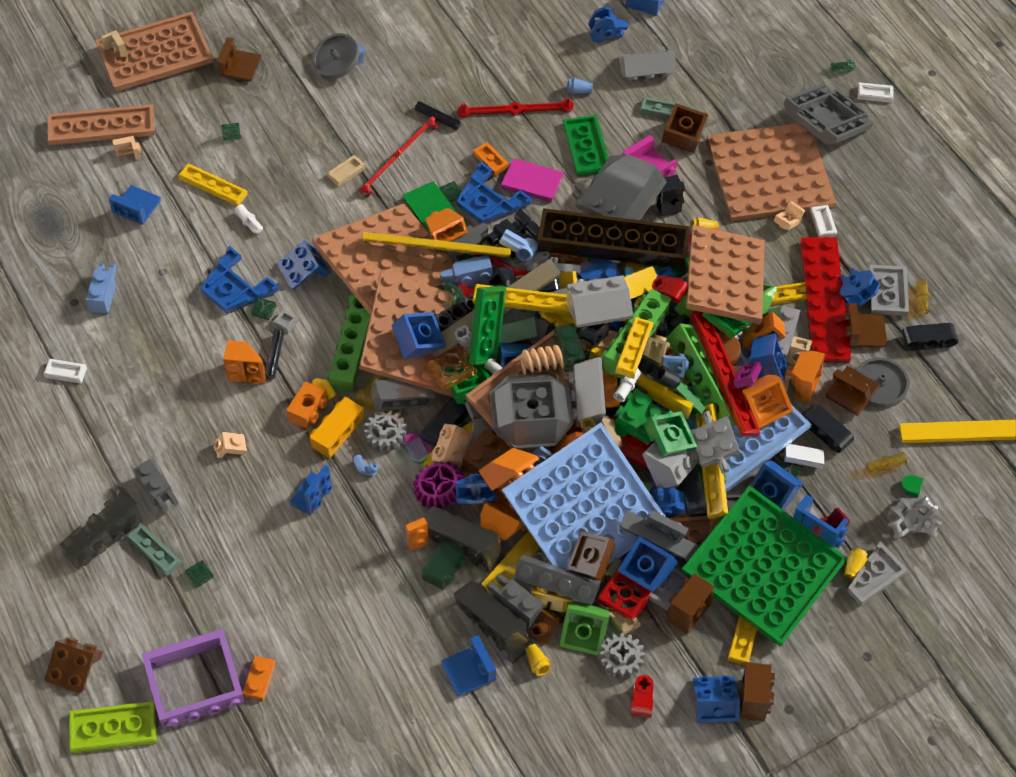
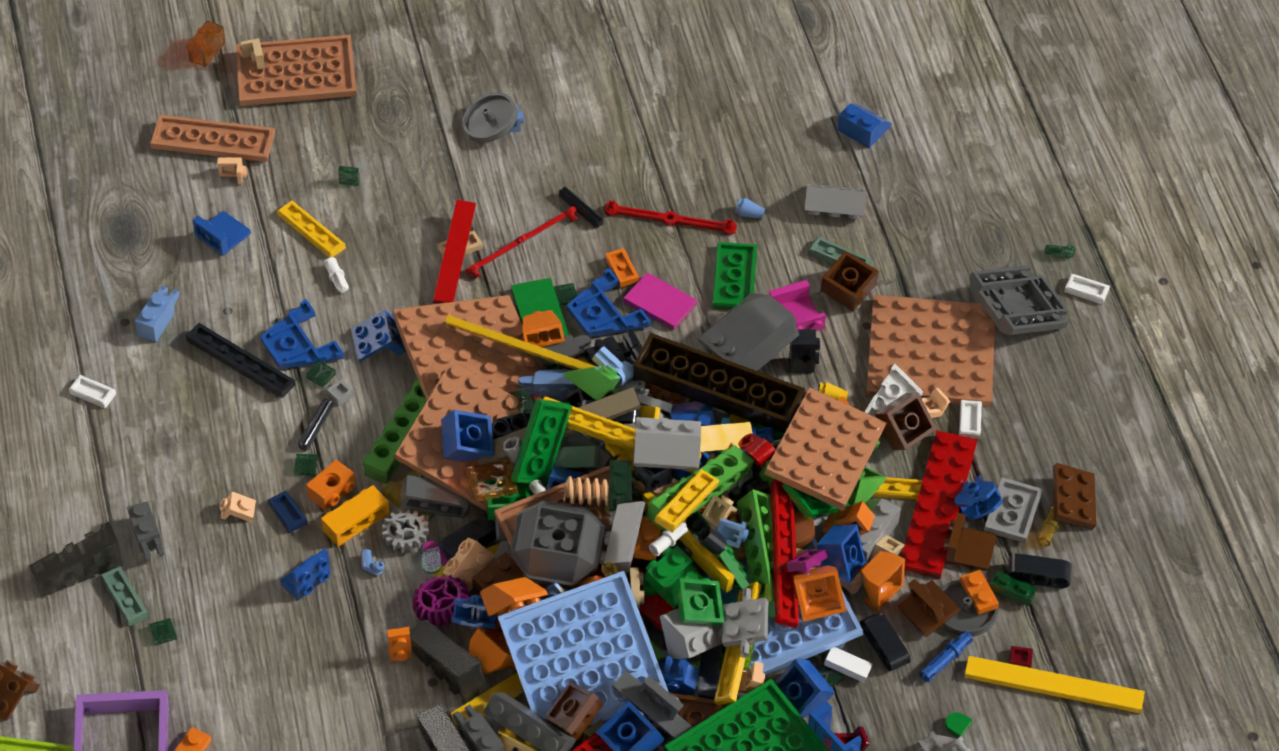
camera: 15 degrees right, 5 degrees down
reddish brown bracket [217,37,261,82] -> none
orange slope [223,340,266,384] -> none
yellow arm [311,378,337,400] -> none
clear green brick [422,539,466,591] -> none
blue hinge [588,6,629,43] -> none
clear yellow pin [866,452,907,474] -> none
none -> black plate [186,323,296,398]
none -> clear orange brick [187,20,226,67]
none -> dark blue tile [267,491,308,533]
none -> clear green tile [294,453,318,476]
none -> red tile [433,199,476,304]
none -> bright green slope [563,365,621,400]
none -> light nougat bracket [738,661,765,694]
none -> white wing [865,363,923,417]
none -> reddish brown brick [874,392,937,450]
none -> blue pin [919,630,973,683]
none -> orange plate [960,570,999,615]
none -> dark green plate [989,571,1037,607]
none -> dark red tile [1009,646,1033,668]
none -> reddish brown plate [1053,463,1097,530]

